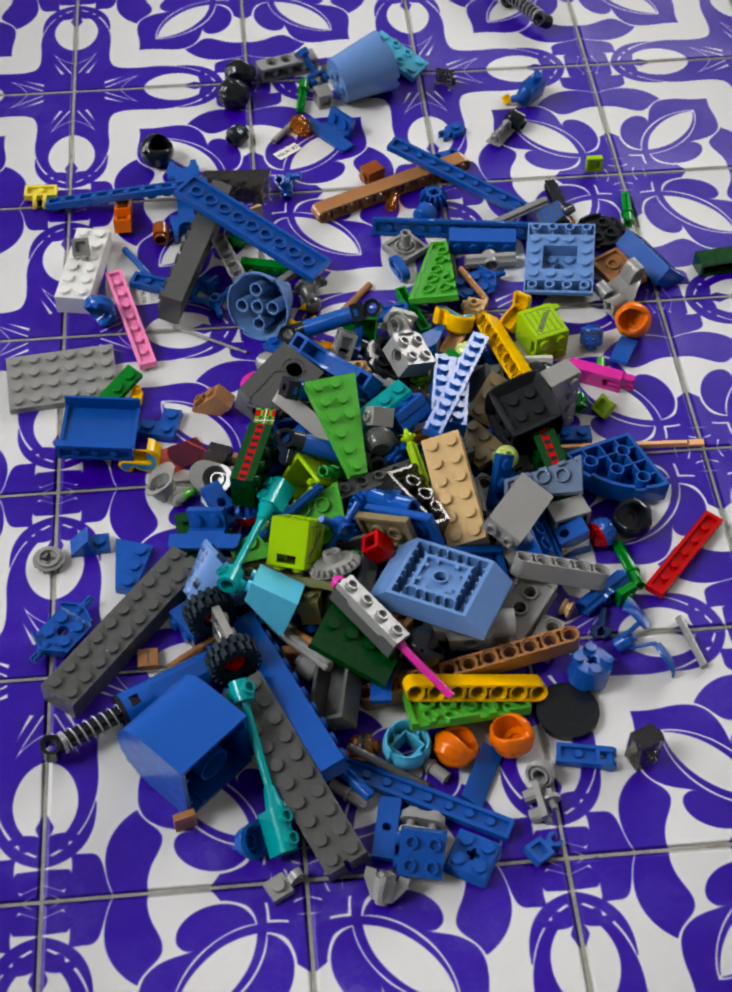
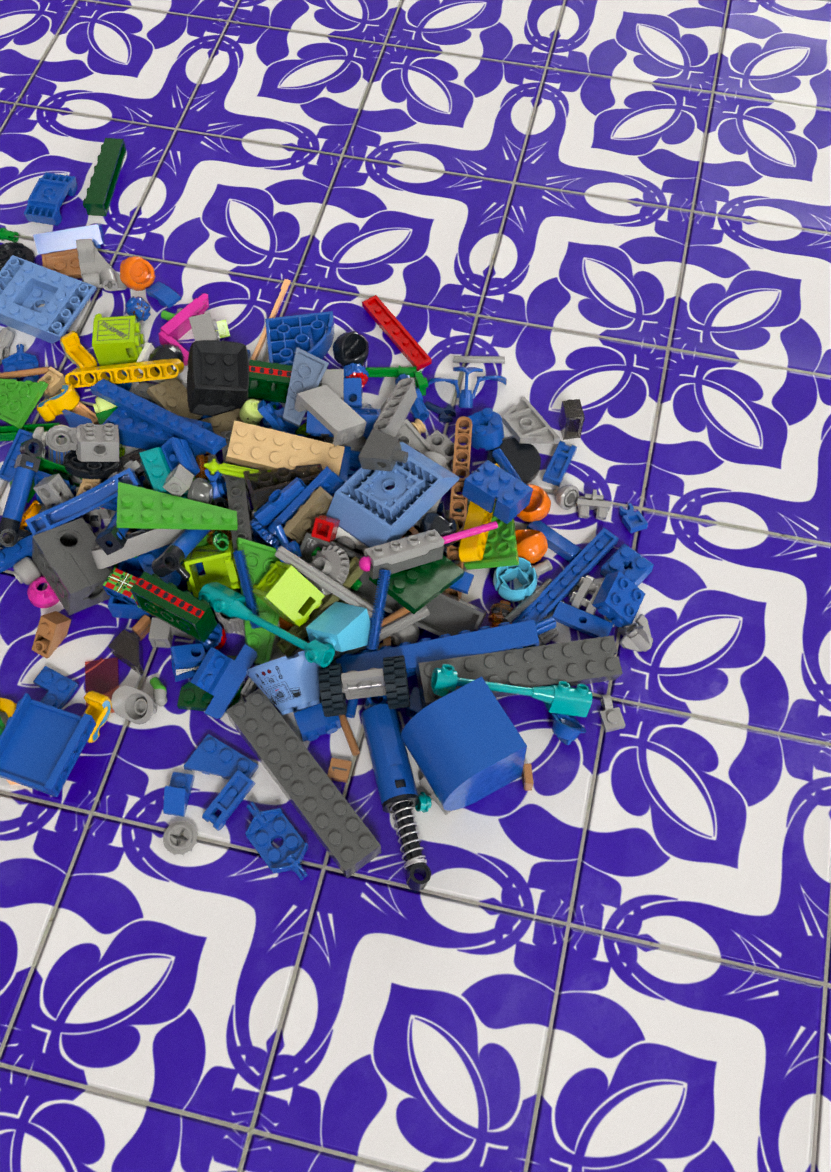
camera: 70 degrees left, 10 degrees up
light grey piece [189,460,232,491] -> none
none -> blue plate [24,172,77,226]
none -> blue plate [202,770,256,831]
none -> light grey axle [275,546,375,620]
none -> dark grey torso [358,429,408,471]
none -> blue axle [366,569,391,651]
none -> blue piece [462,460,533,524]
none -> blue axle [492,448,523,482]
none -> light grey wing [502,397,560,444]

